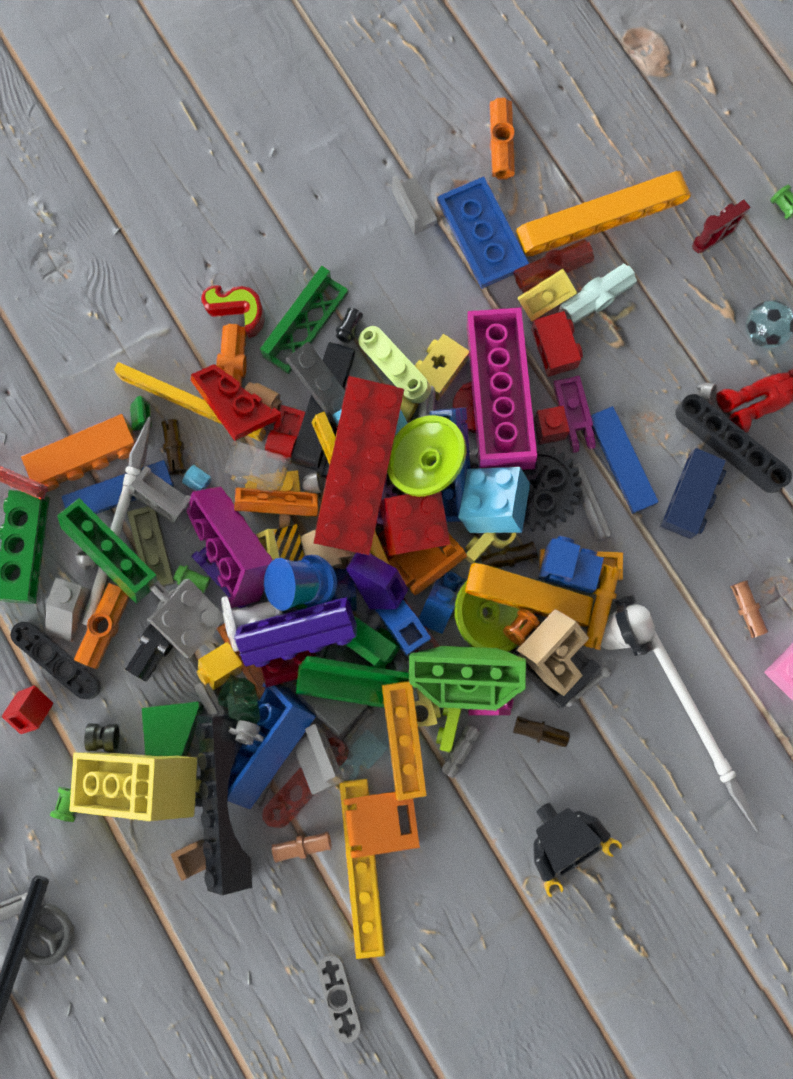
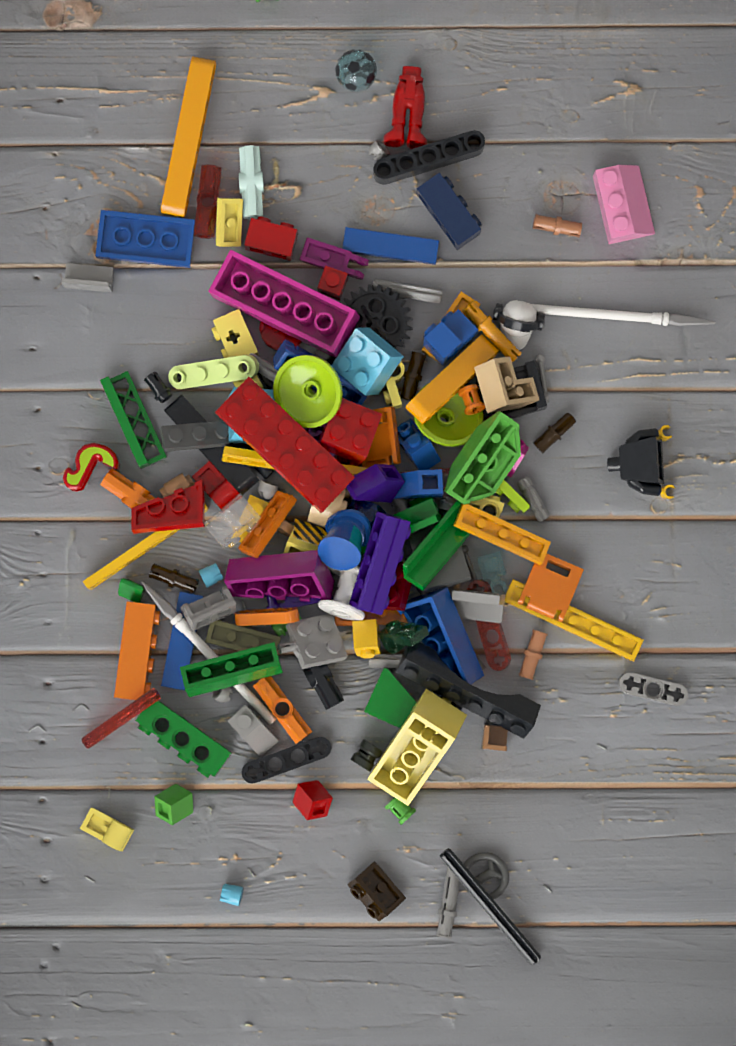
camera: 60 degrees left, 5 degrees up
light grey plate [229,721,263,745] -> none
orange piece [490,98,515,180] -> none
dark red plate [692,200,751,253] -> none
none -> orange beam [234,607,300,626]

